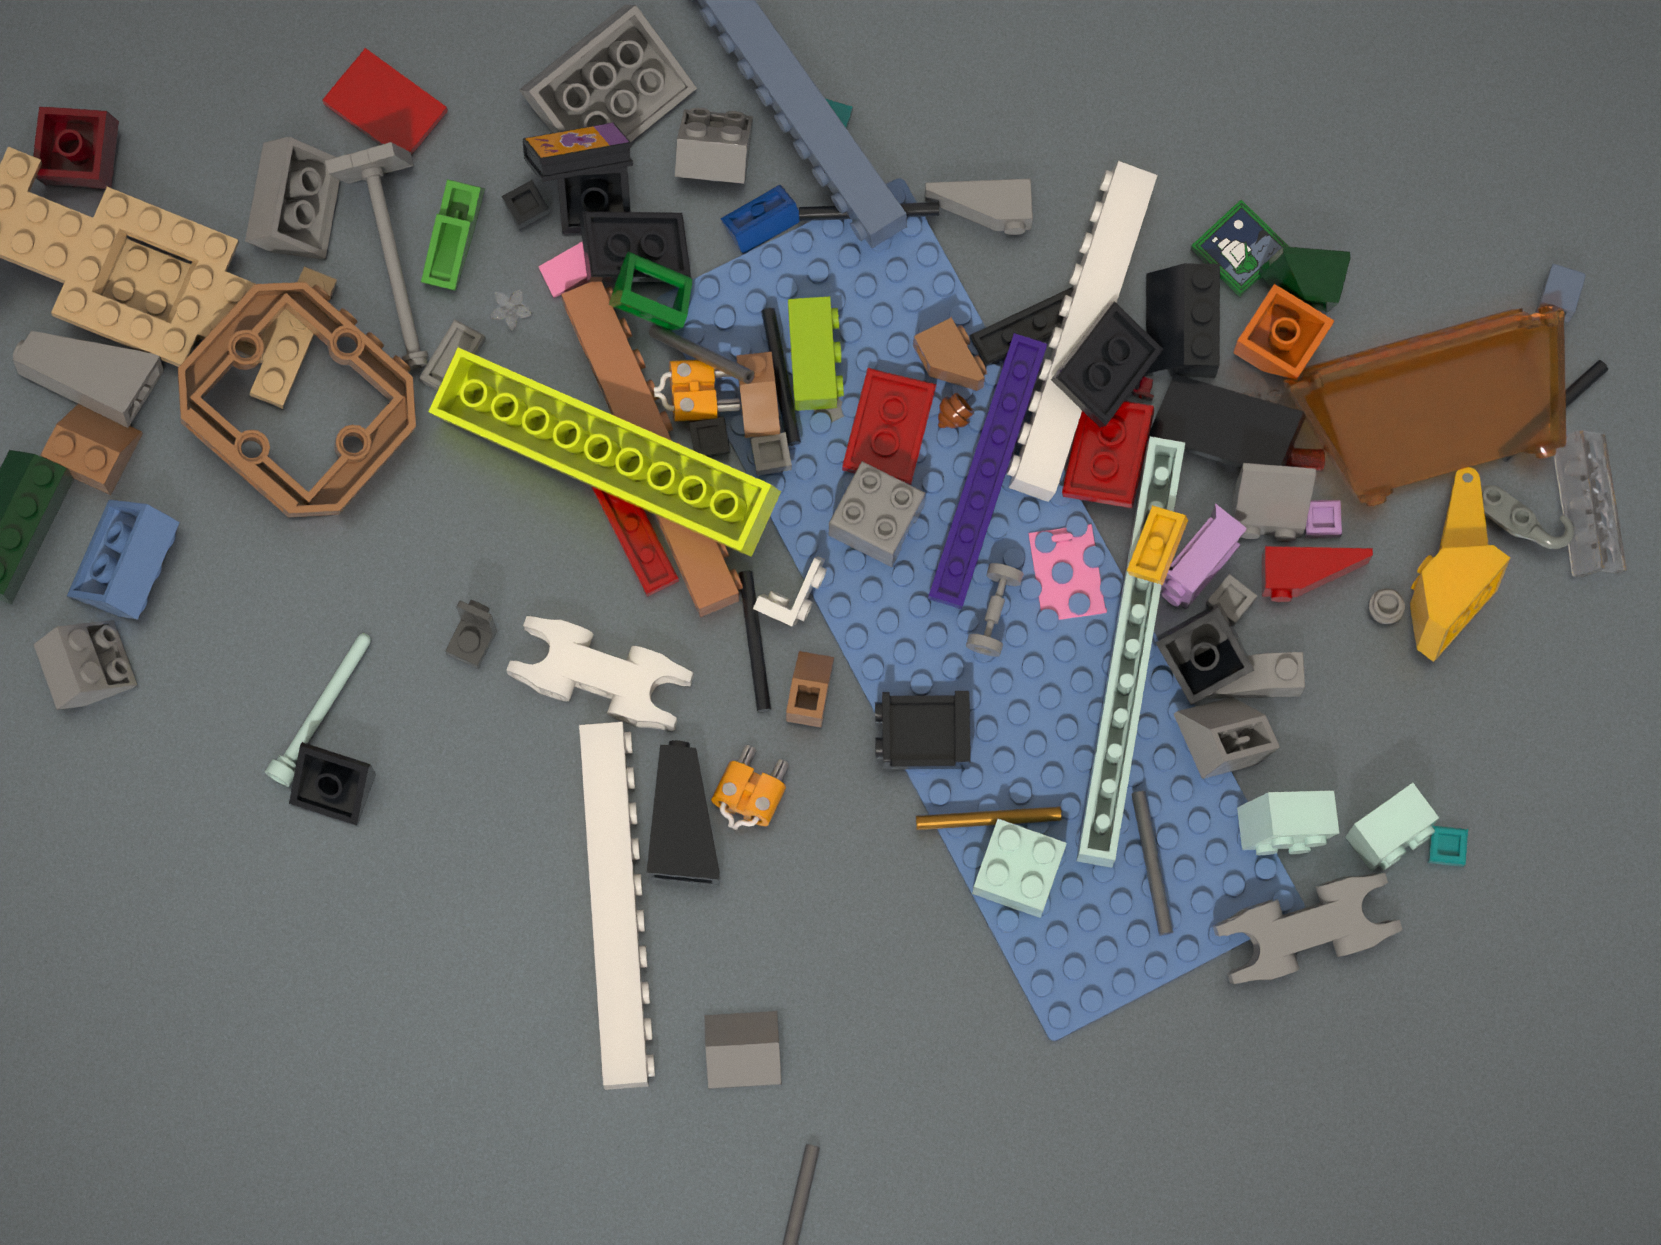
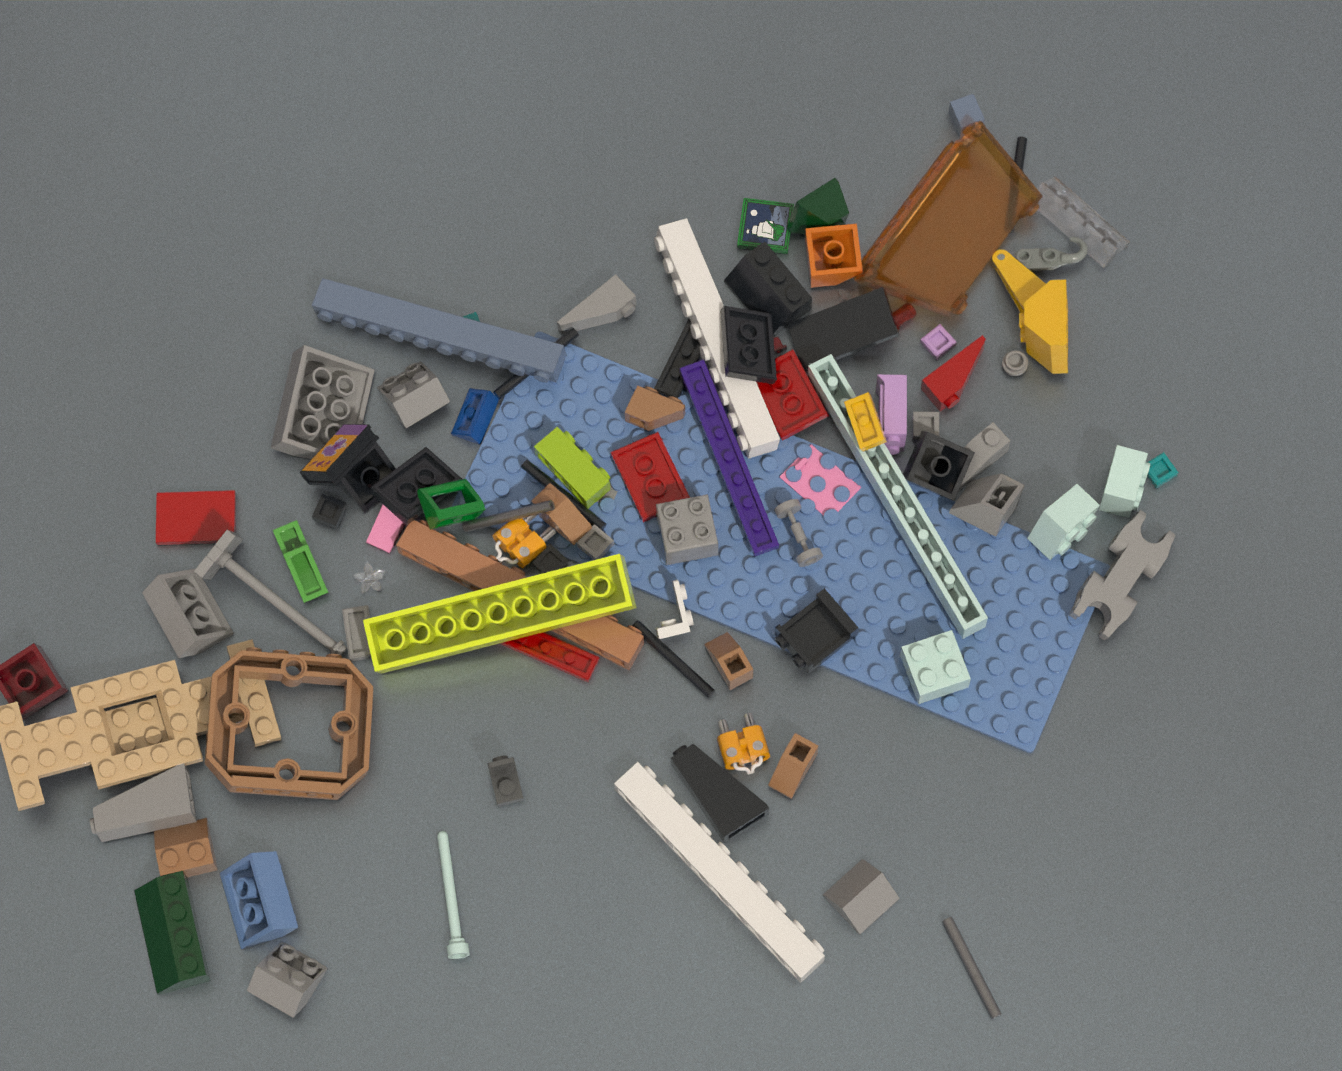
camera: 35 degrees left, 5 degrees down
black slope [289,742,376,826] -> none
white piece [506,616,694,731] -> none
pearl gold bar [916,806,1061,830] -> none
dark orange plate [938,393,974,428] -> none
flat silver bar [1131,791,1173,936] -> none
light grey slope [1231,463,1316,542] -> none
none -> medium nougat slope [768,733,819,799]

